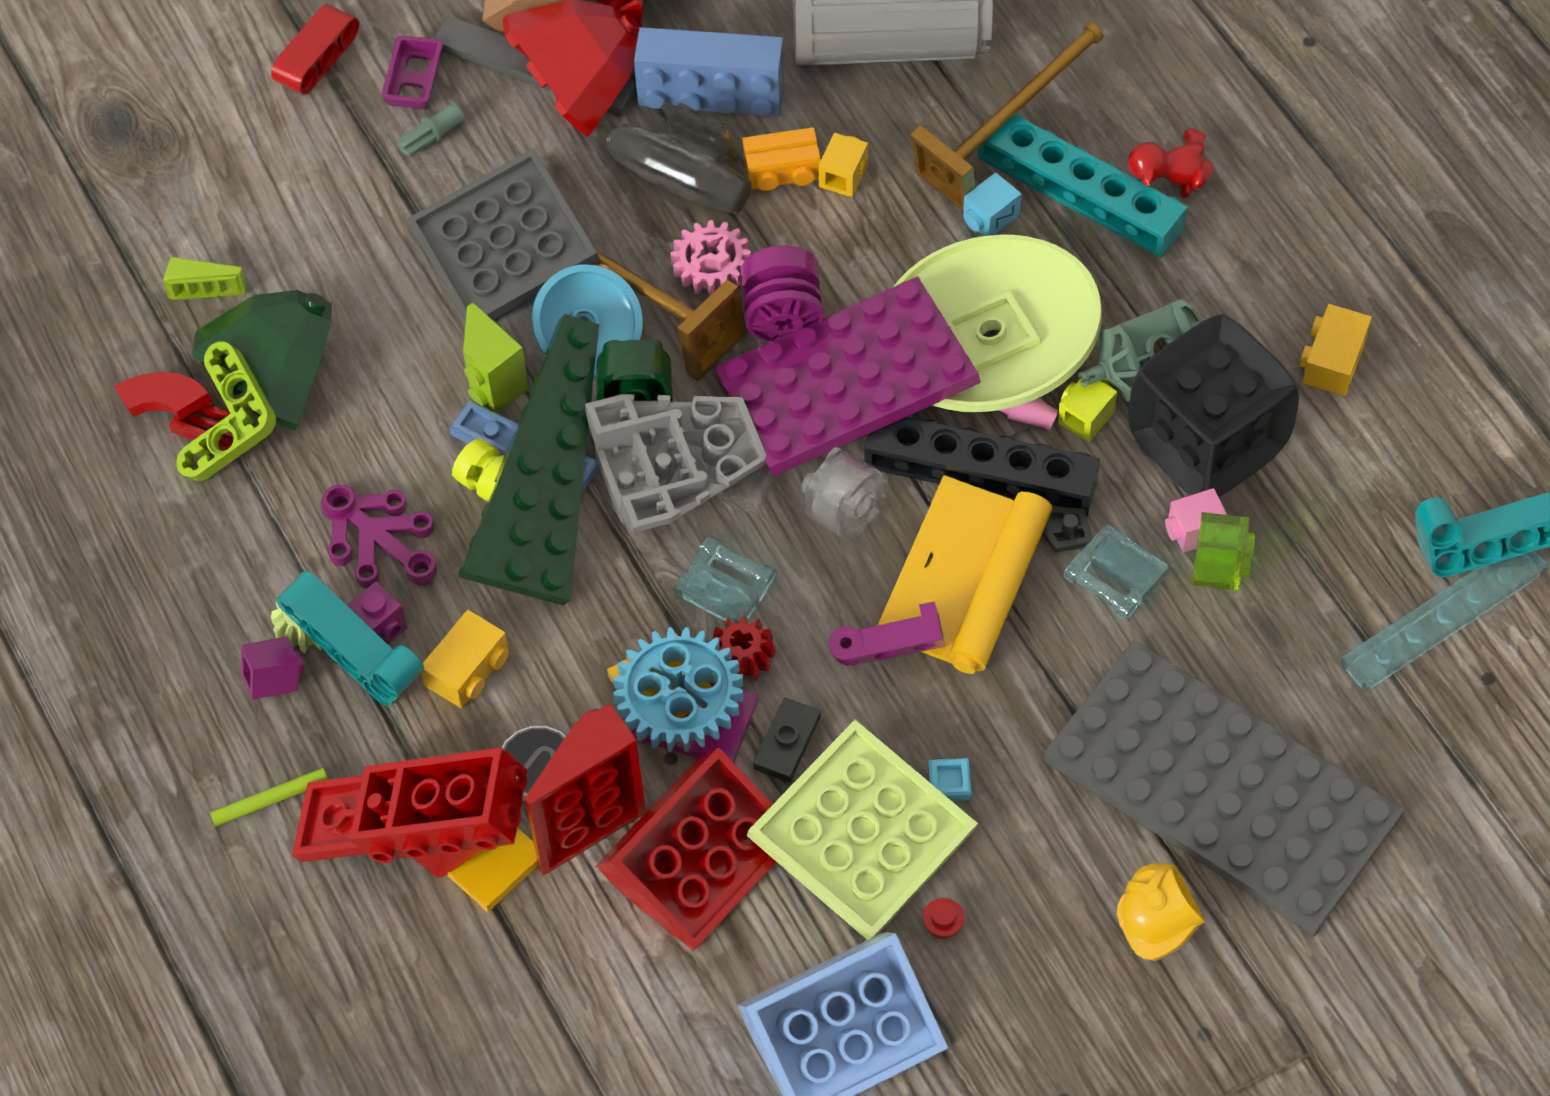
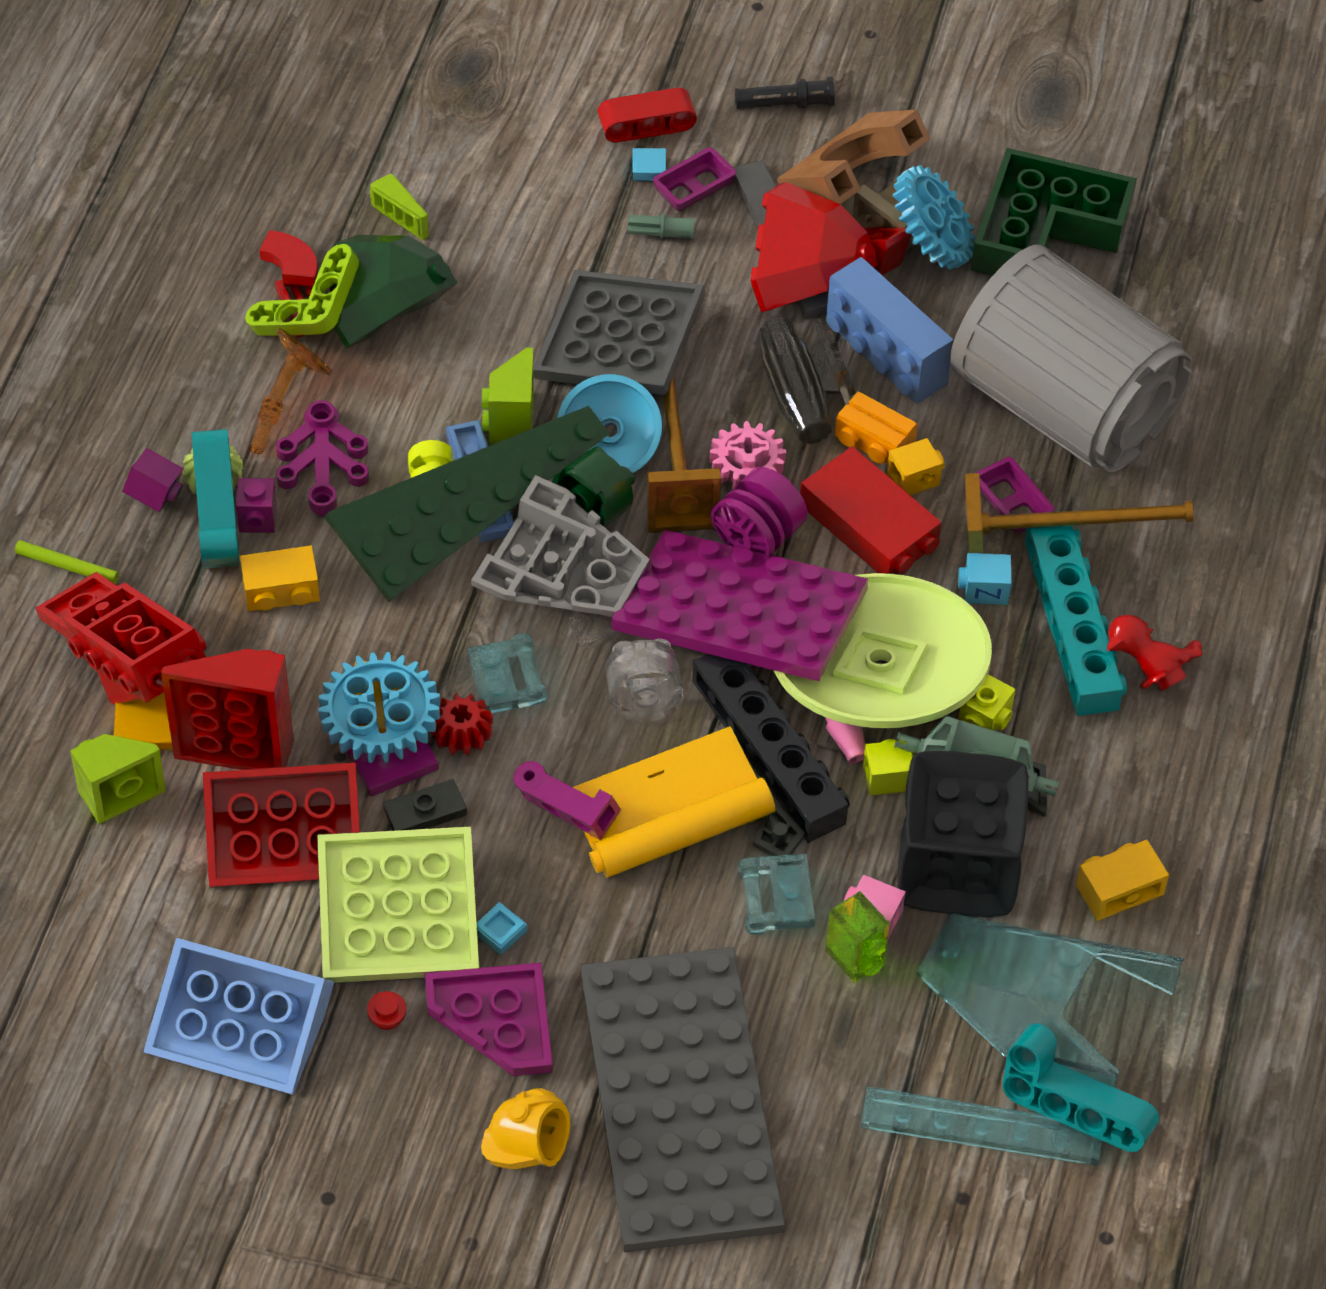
camera: 40 degrees right, 5 degrees down
none -> lime slope [70,734,166,824]
none -> clear orange dish [250,327,332,454]
none -> magenta plate [425,962,553,1076]
none -> medium azure tile [632,148,666,181]
none -> red brick [800,446,942,574]
none -> clear light blue windscreen [916,913,1184,1088]
none -> neon yellow brick [958,674,1016,731]
none -> magenta piece [975,457,1055,534]

